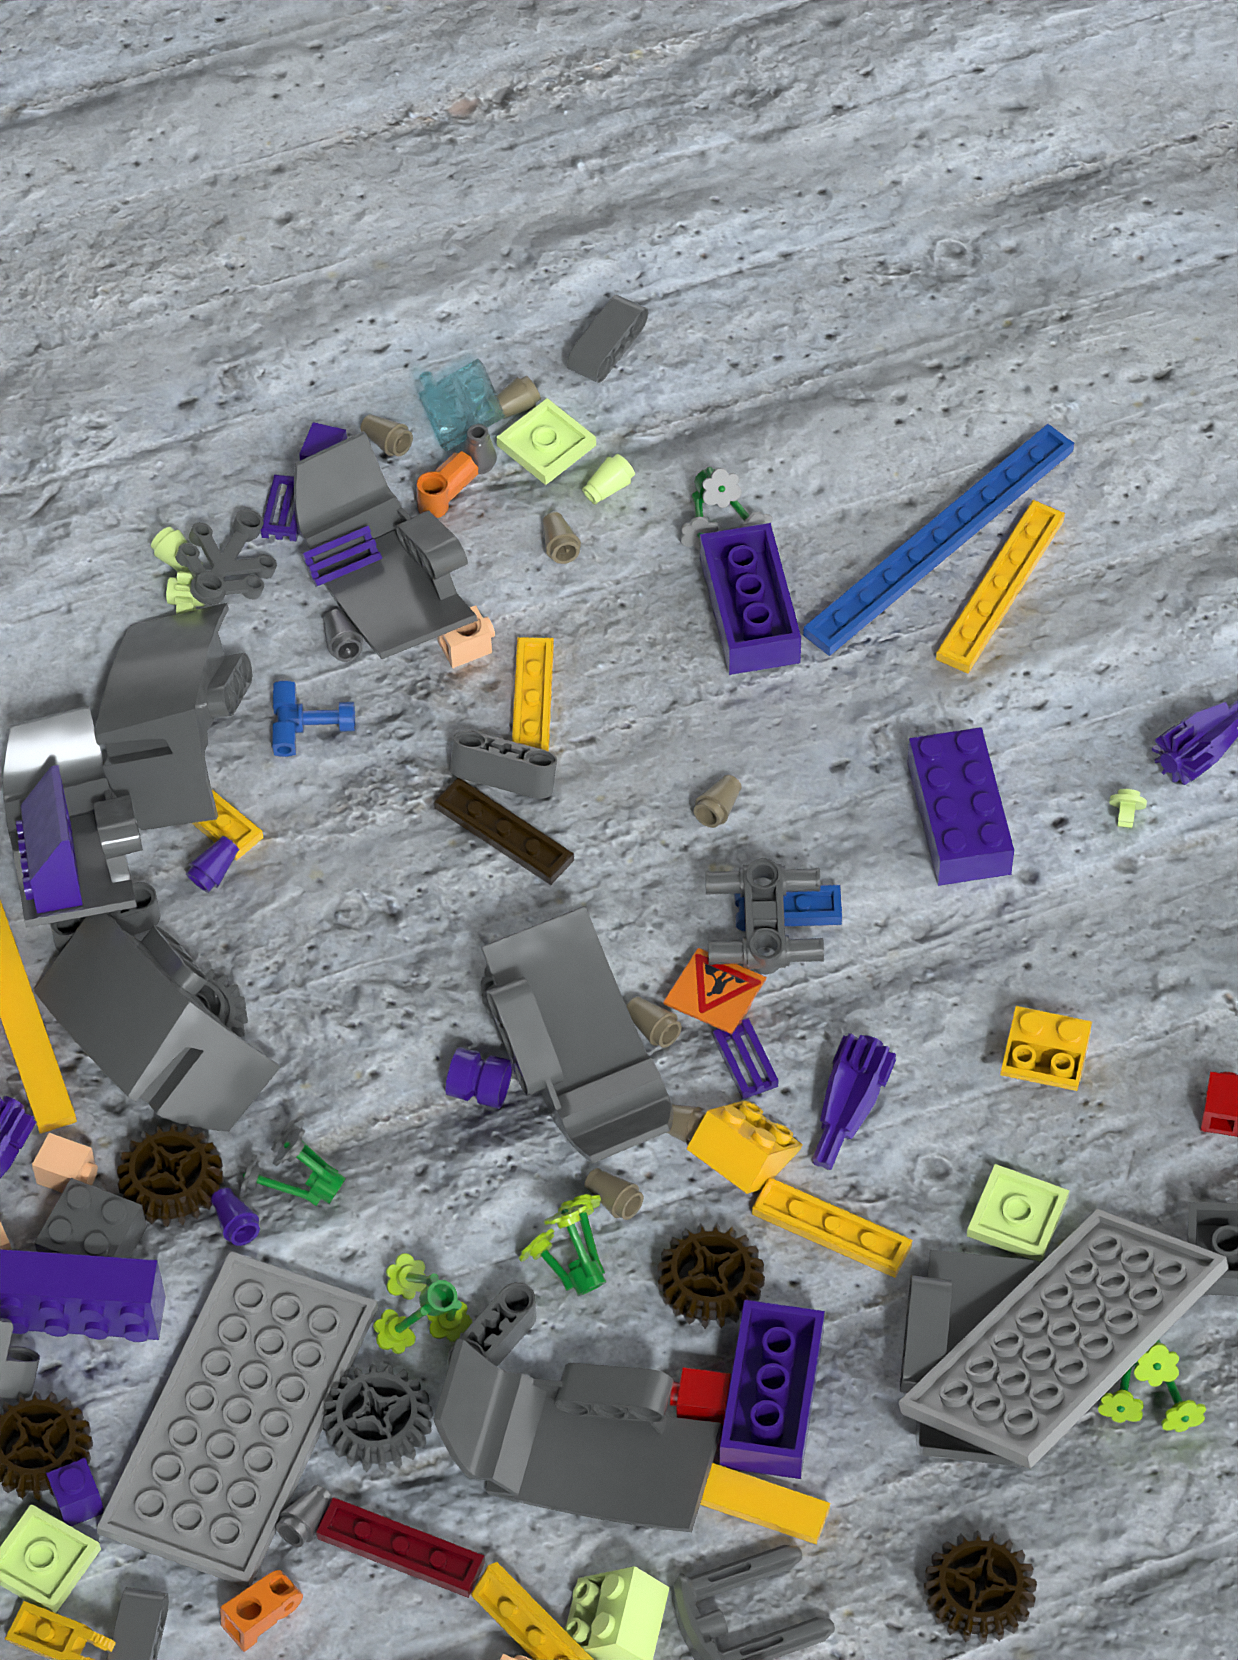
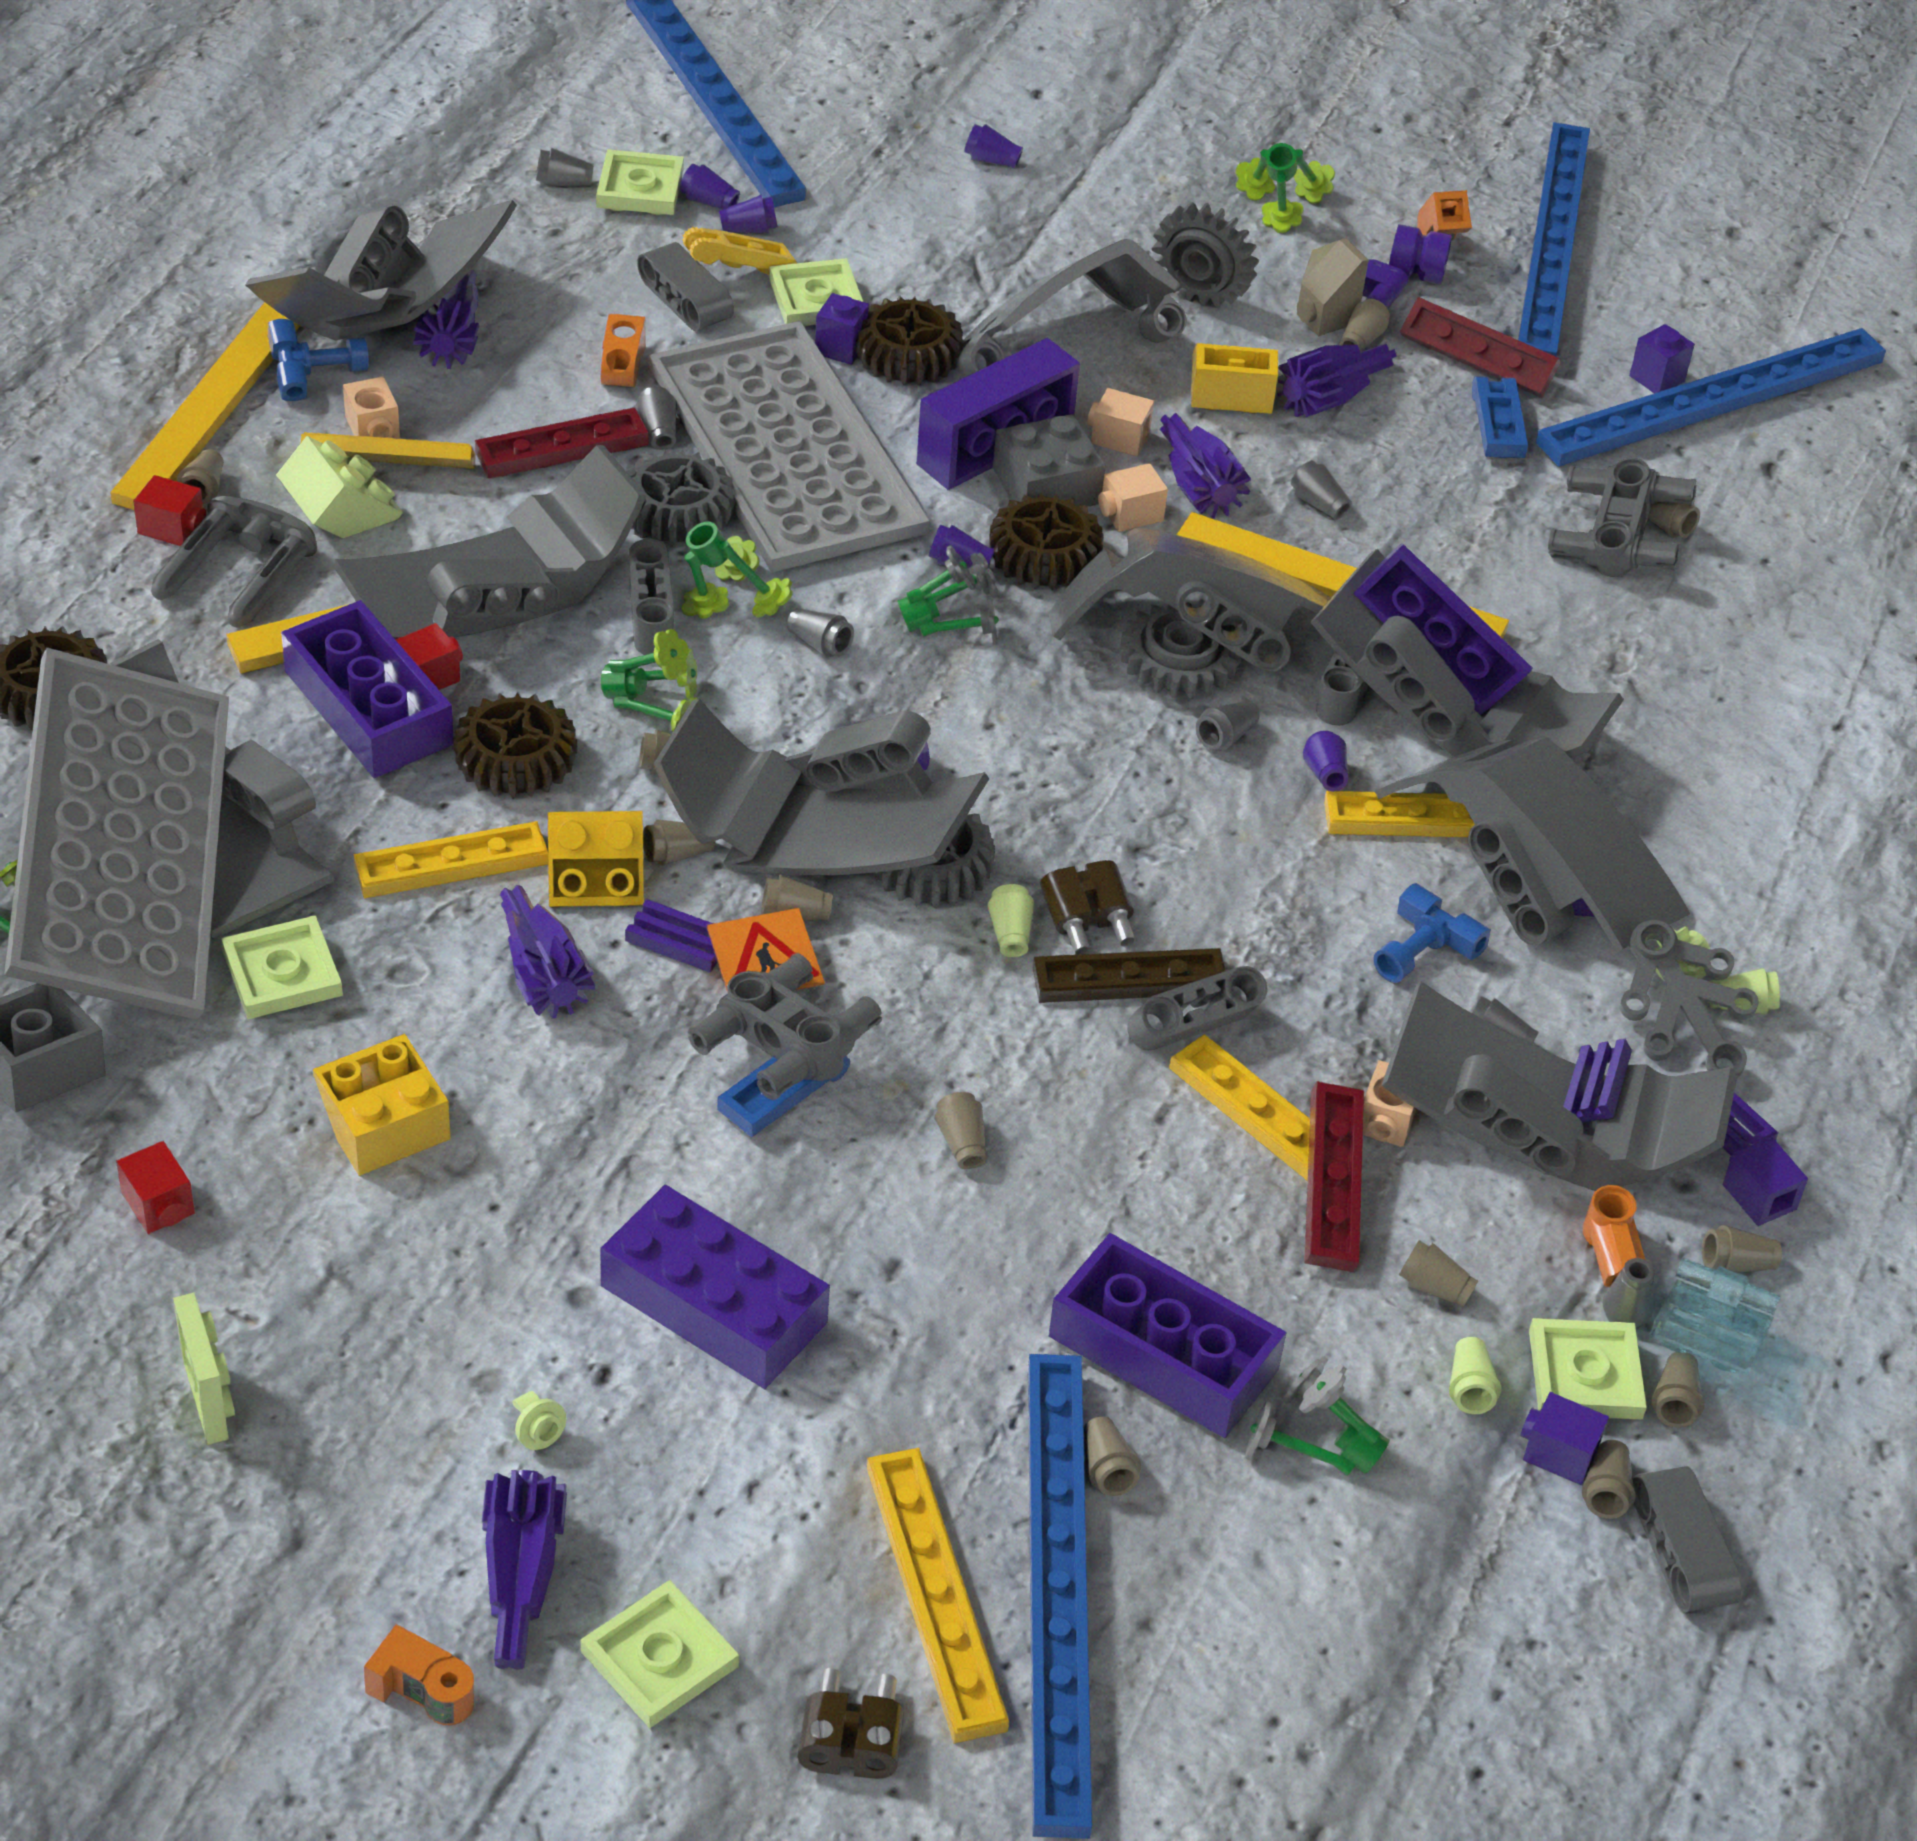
camera: 130 degrees right, 10 degrees down
none -> yellowish green plate [581,1580,739,1729]
none -> flat silver cone [787,608,854,657]
none -> dark brown piece [797,1668,904,1779]
none -> yellowish green cone [987,884,1034,957]
none -> dark brown piece [1040,860,1135,955]
none -> dark tan cone [1083,1416,1141,1496]
none -> flat silver cone [1196,700,1260,751]
none -> dark red plate [1304,1081,1364,1272]
none -> dark purple brick [1520,1392,1609,1485]
none -> dark tan cone [1582,1440,1636,1519]

